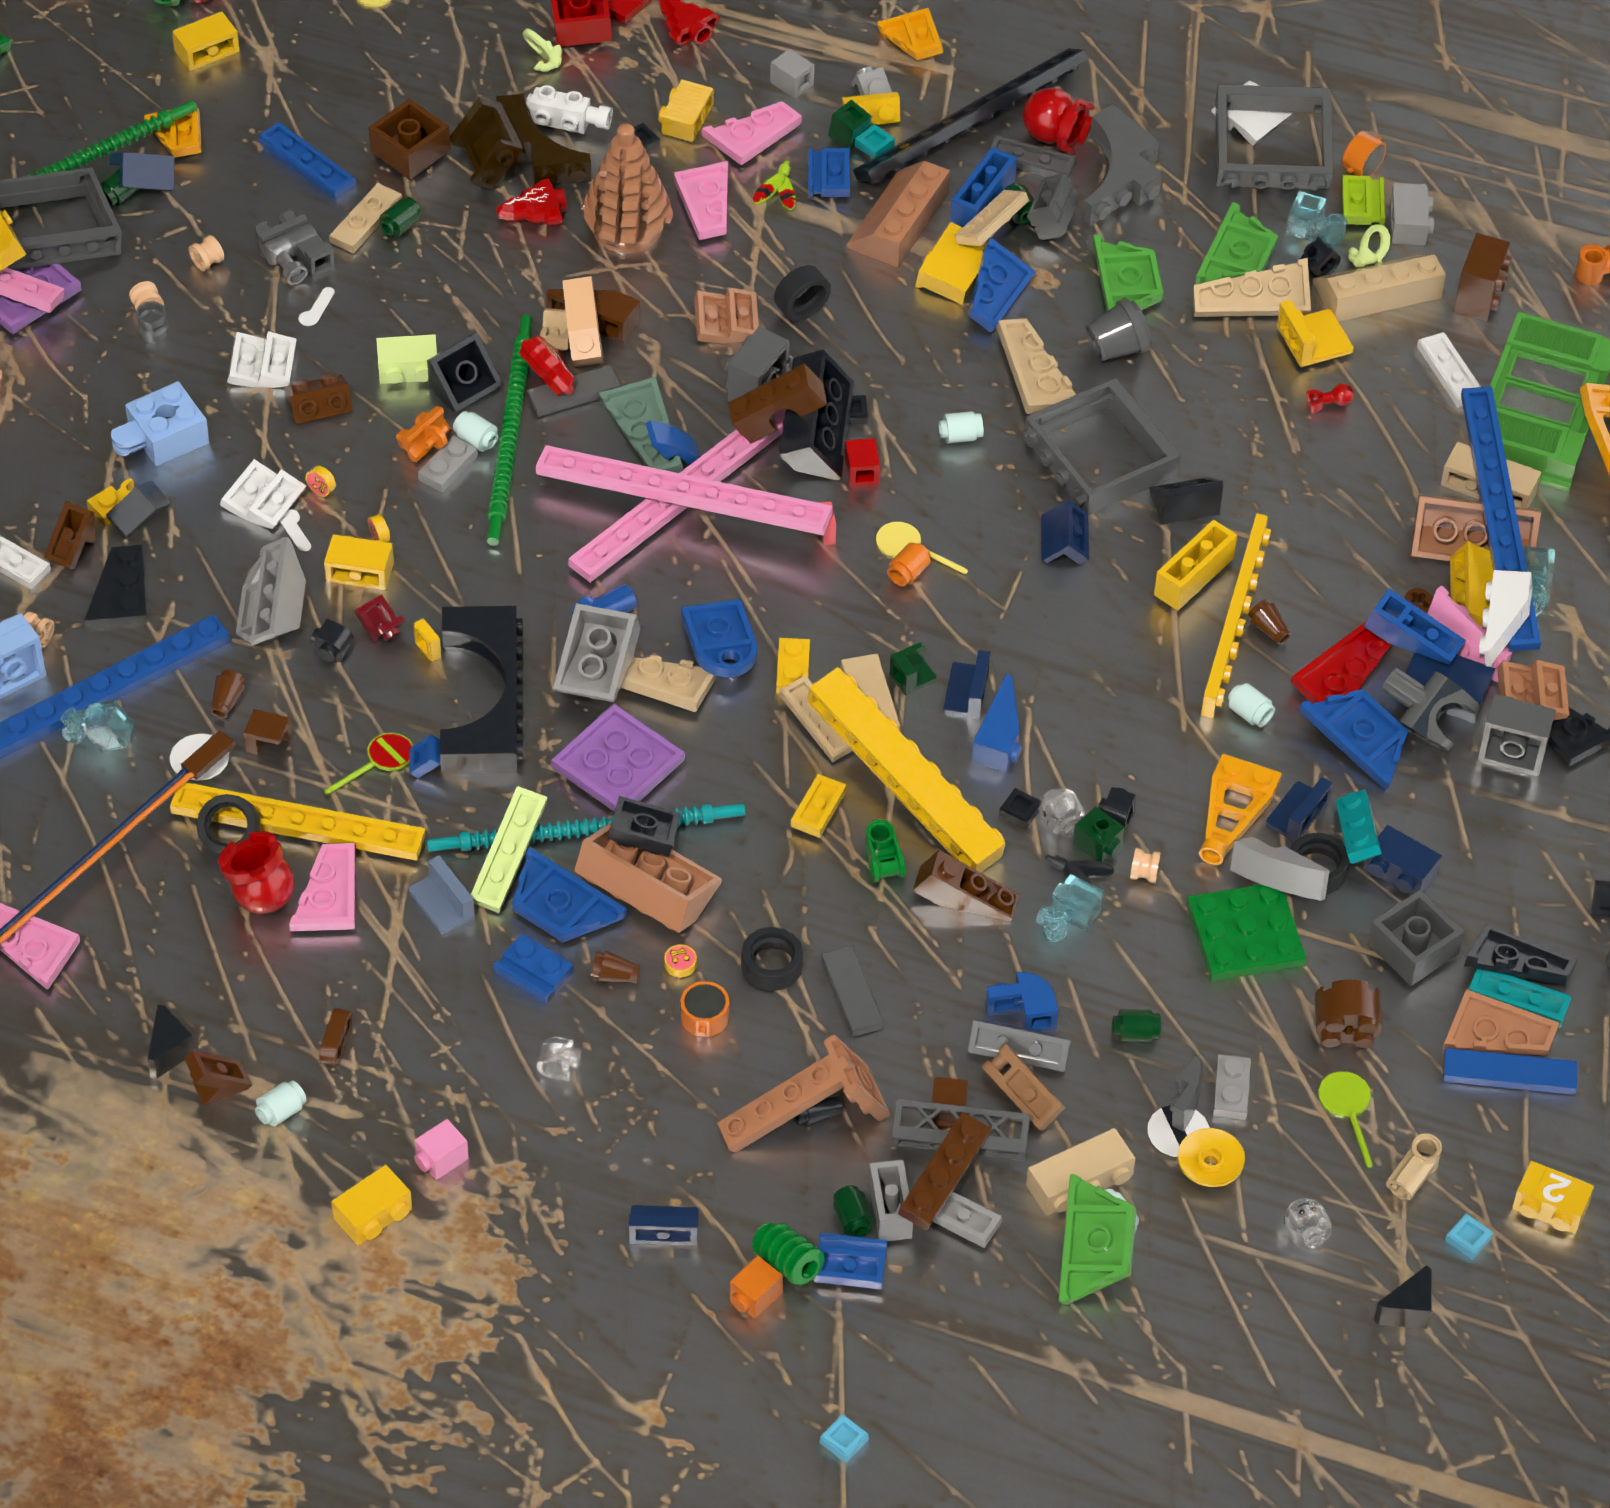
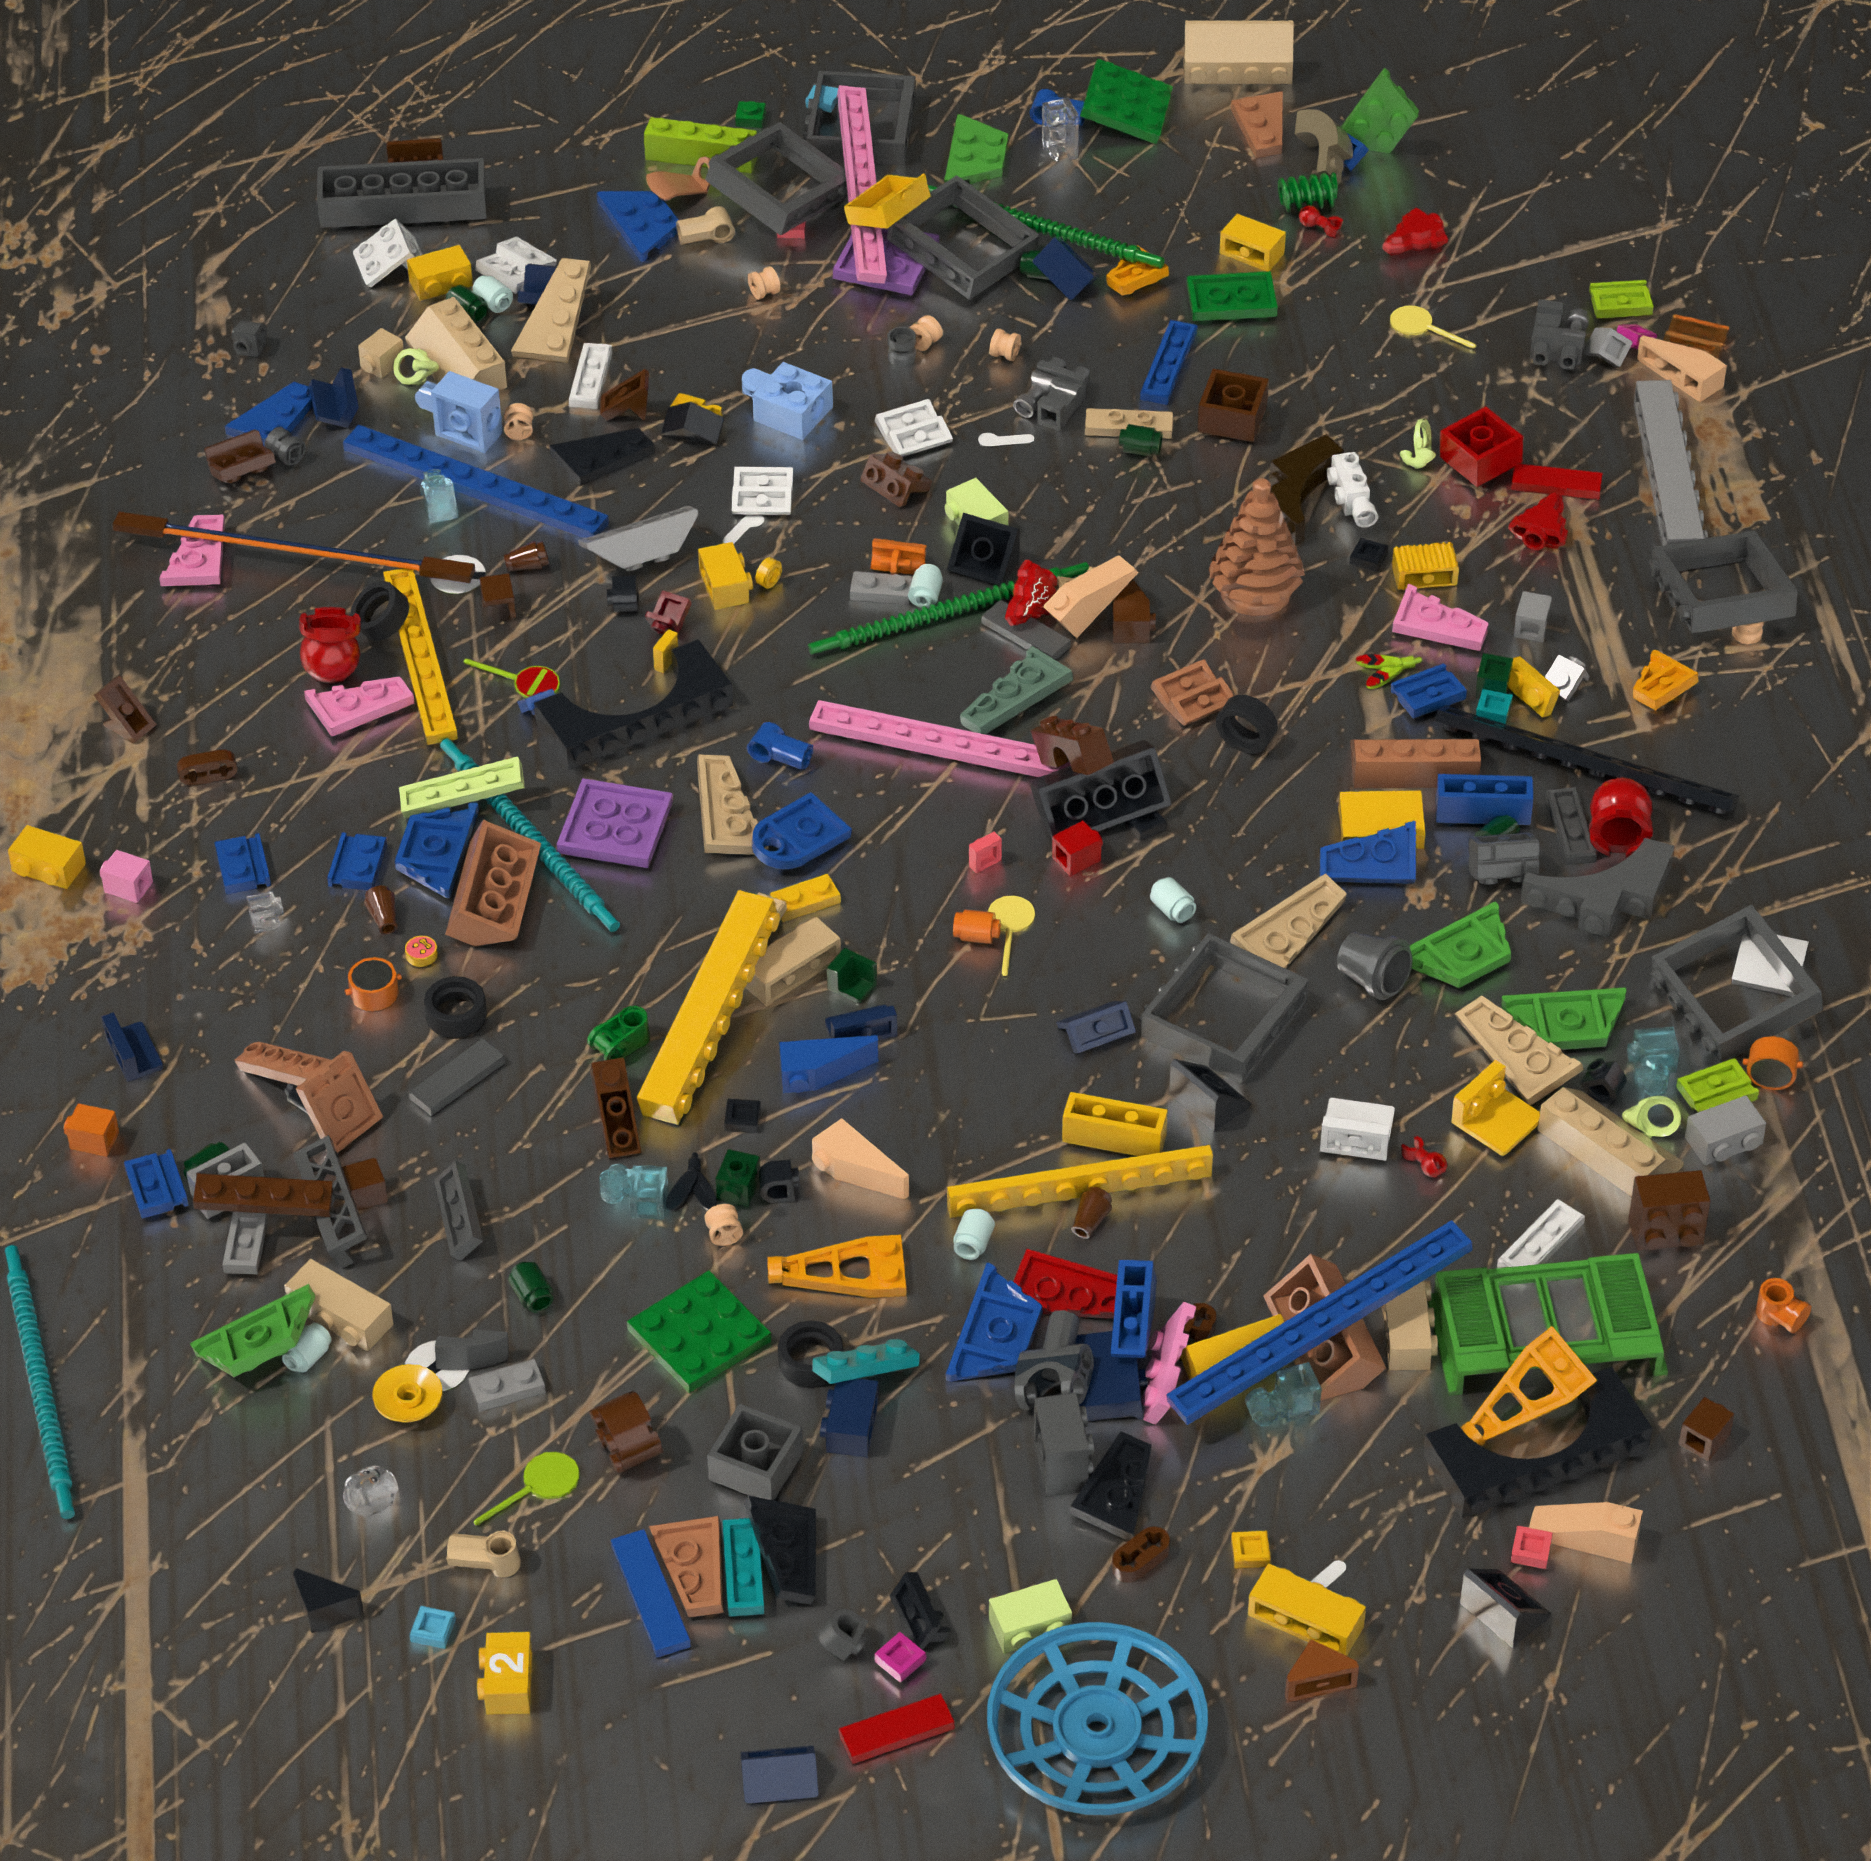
camera: 65 degrees right, 5 degrees down
black slope [147,1005,194,1079] -> none
light aqua brick [255,1080,307,1127] -> none
tile [306,466,336,497] -> none
sand blue panel [409,855,475,934] -> none
dark brown panel [450,97,523,190] -> none
red rock [496,179,567,226] -> none
bright pink plate [536,445,833,536] -> none
light grey slope [553,603,640,702] -> none
black plate [607,796,680,856] -> none
blue slope [646,420,700,465] -> none
bright pink wing [674,161,728,240] -> none
dark grey brick [726,327,793,402] -> none
green piece [752,1222,825,1286] -> none
yellow plate [791,774,847,838] -> none
tan plate [955,190,1029,246] -> none
medium nougat plate [982,1043,1066,1131] -> none
blue brick [985,972,1058,1032] -> none
clear head [1038,789,1086,836] -> none
light grey slope [1230,836,1330,901] -> none
dark blue panel [1265,777,1333,842] -> none
white slope [1479,570,1533,667] -> none
nougat slope [1497,659,1569,720] -> none
none -> teal hose [5,1245,75,1519]
none -> blue plate [214,833,271,895]
none -> light nougat slope [812,1118,909,1199]
none -> green plate [1186,271,1278,321]
none -> white bracket [1320,1098,1395,1161]

